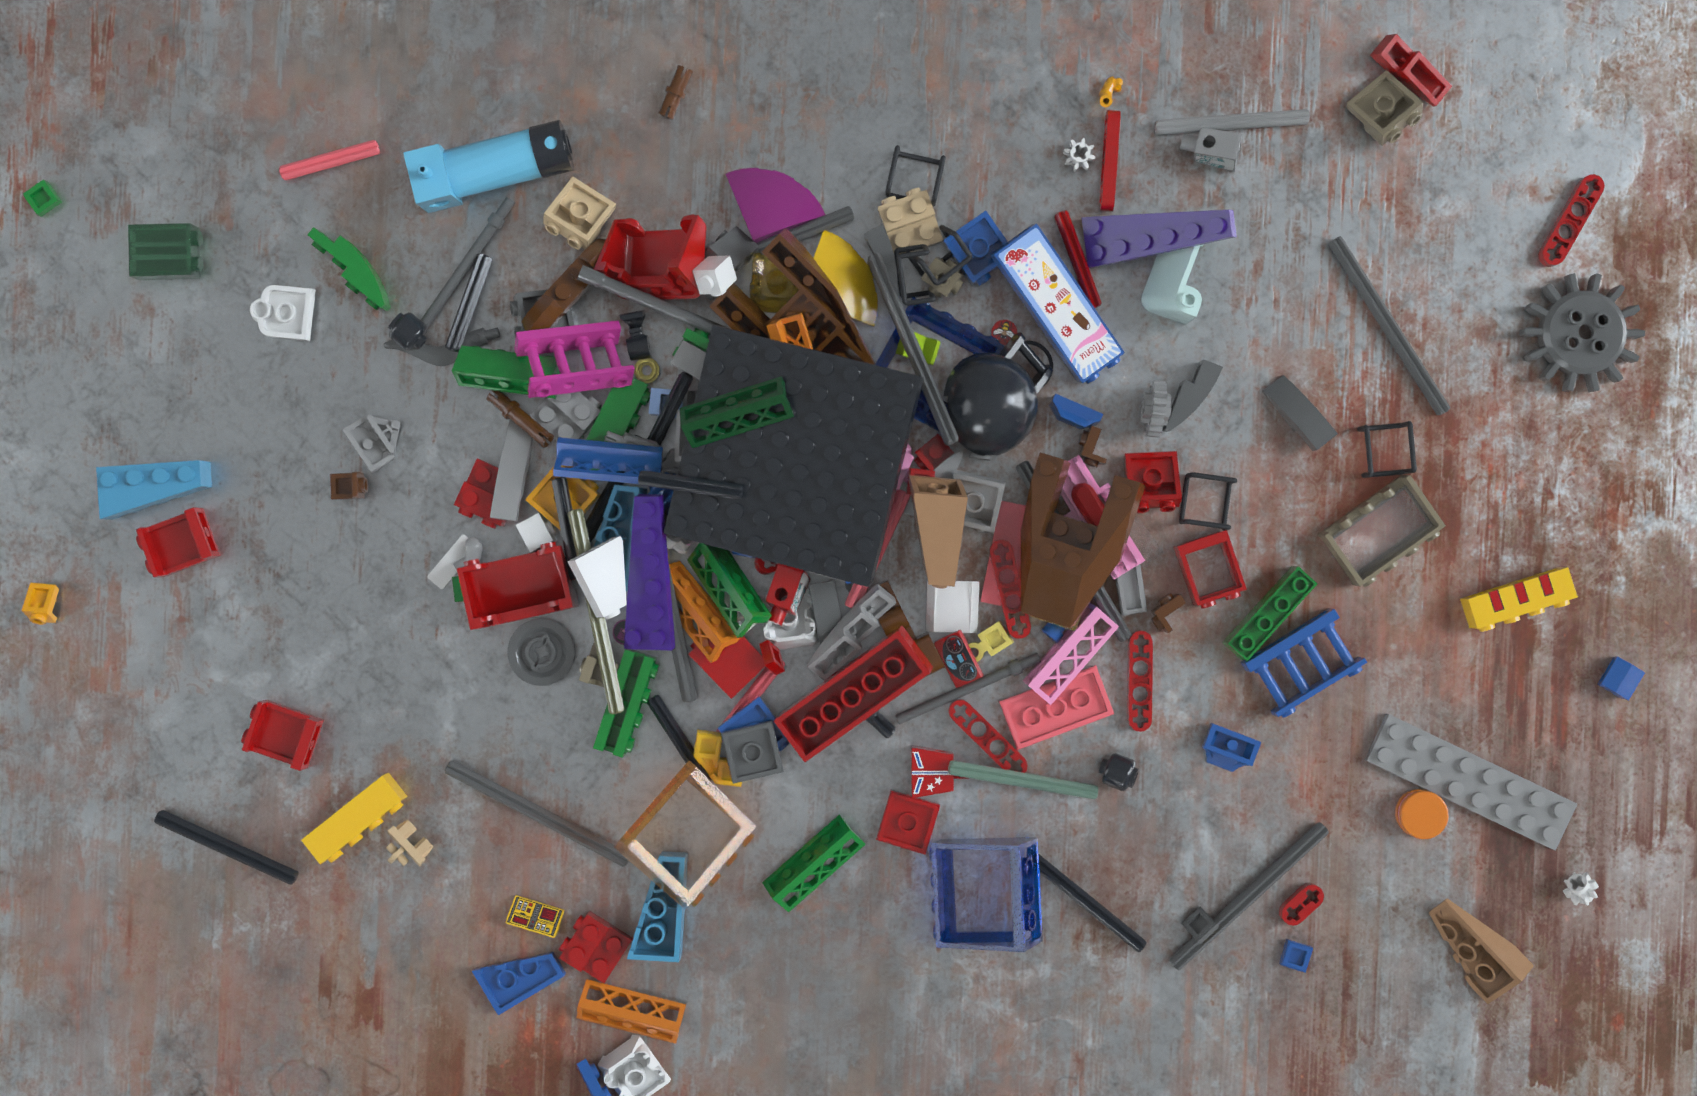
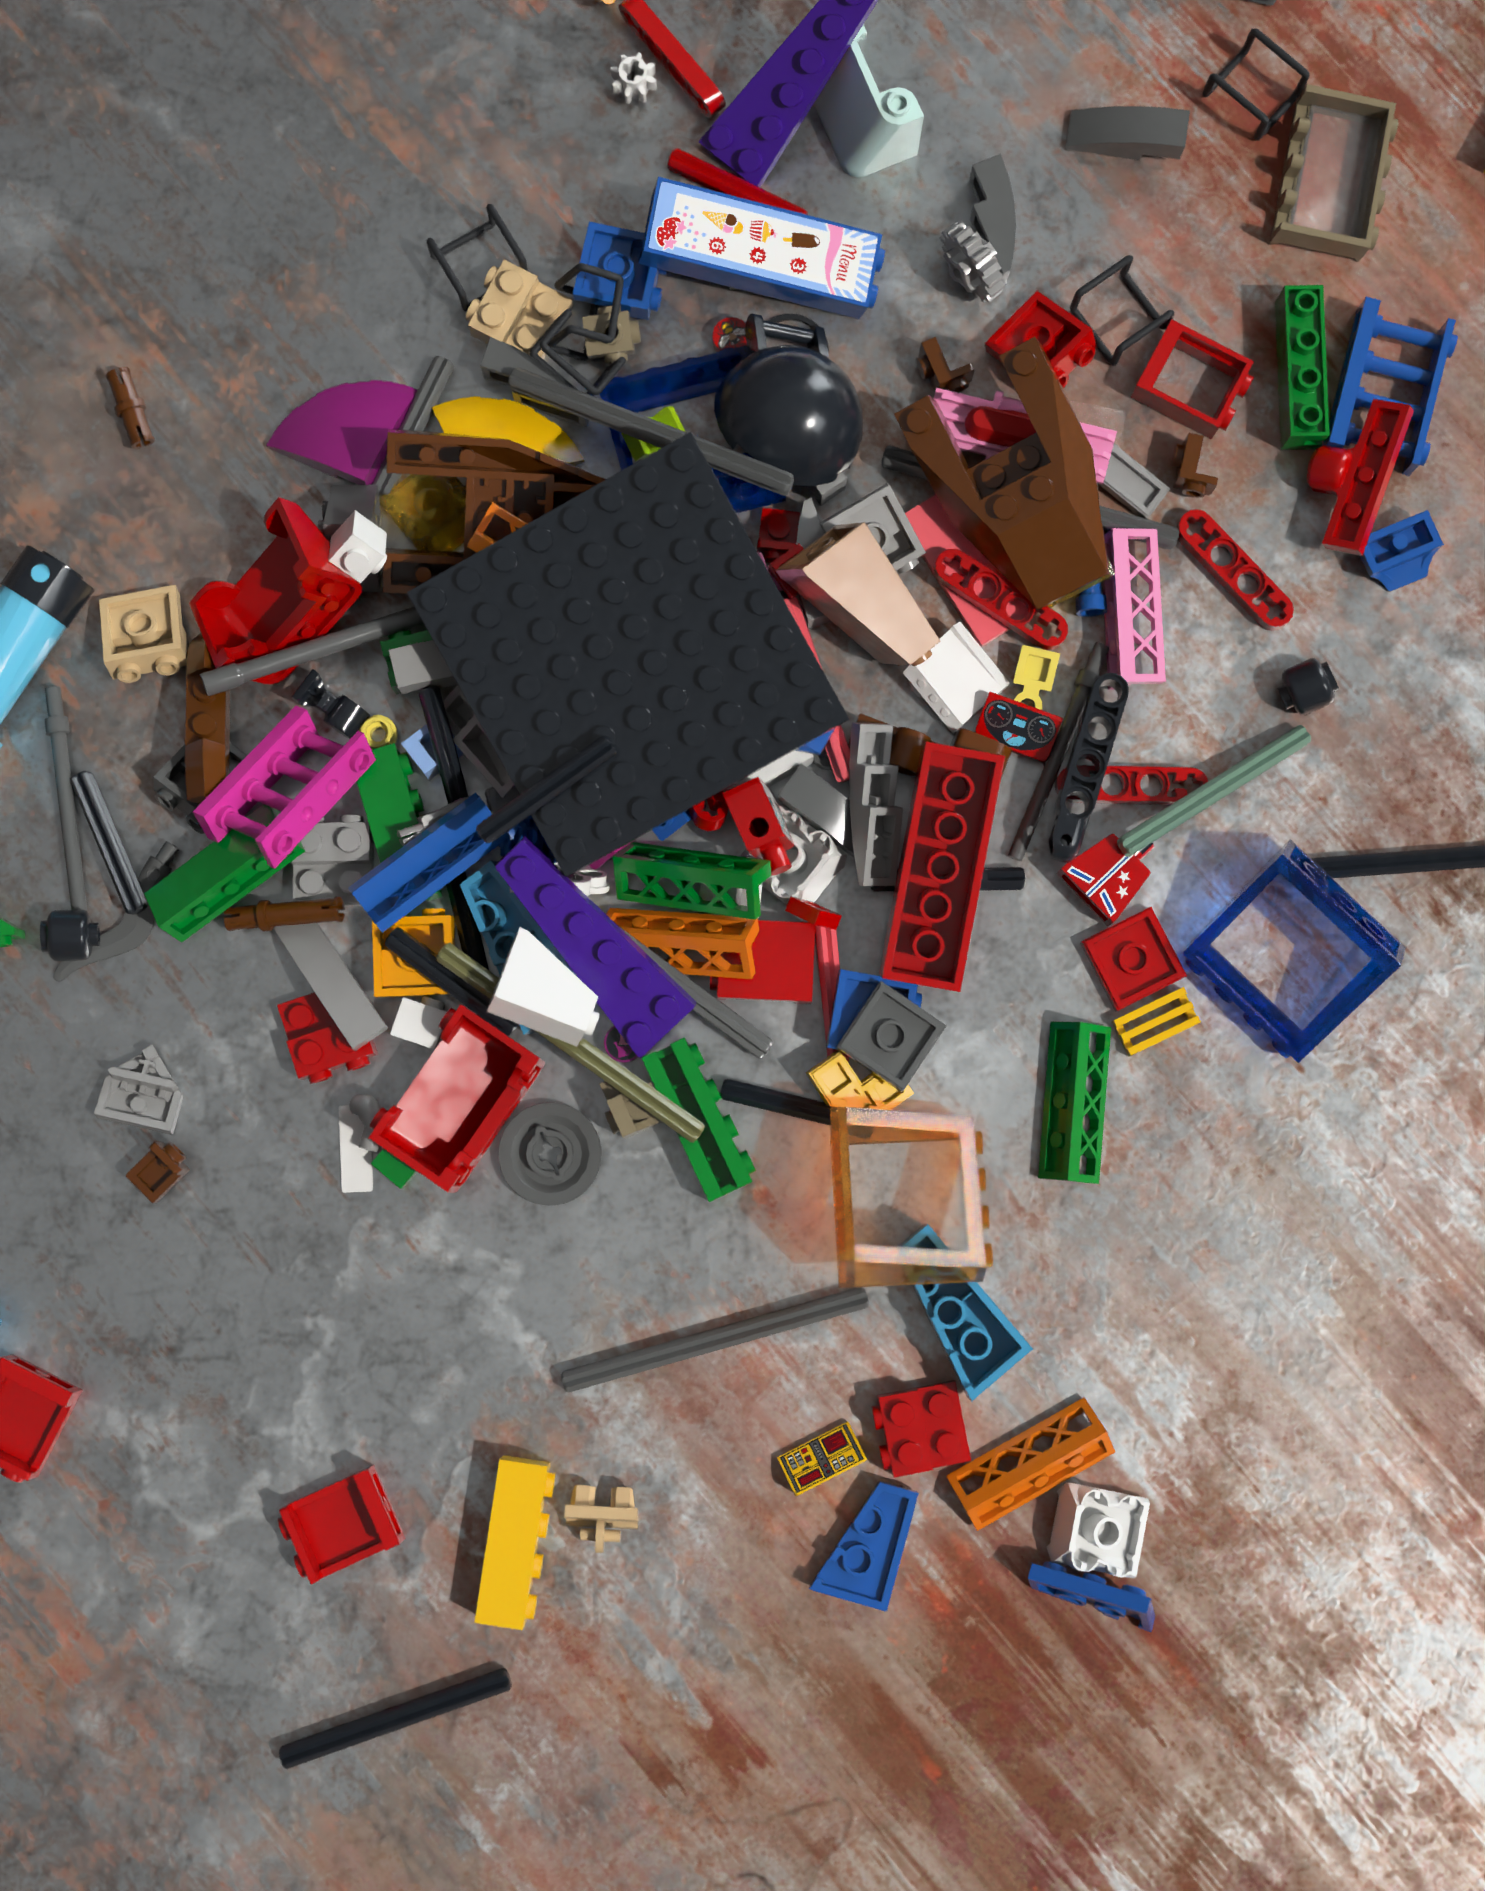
camera: 45 degrees left, 5 degrees down
dark green fence [680,377,794,448] -> none
coral tile [999,665,1114,750] -> none
blue slope [1049,394,1103,430] -> none
none -> black piece [1048,673,1129,863]
none -> yellow tile [1111,987,1201,1057]
none -> red plate [1307,399,1414,556]

